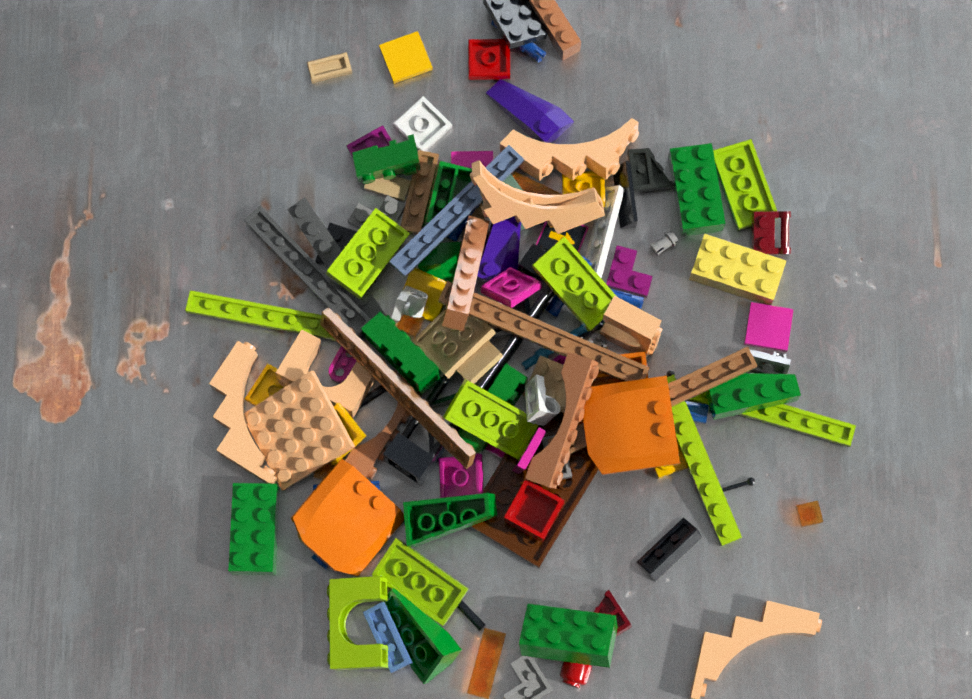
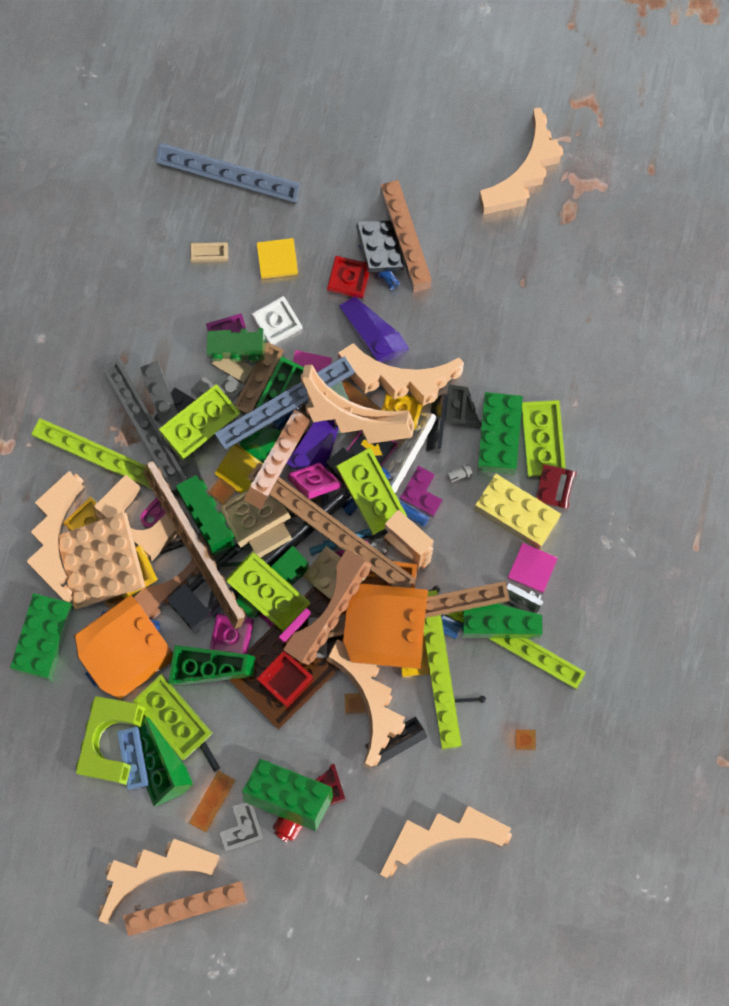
camera: 10 degrees right, 0 degrees up
white plate [391,286,428,321] -> none
white plate [525,374,560,426] -> none
none -> light nougat arch [326,639,405,769]
none -> clear orange plate [344,693,365,714]

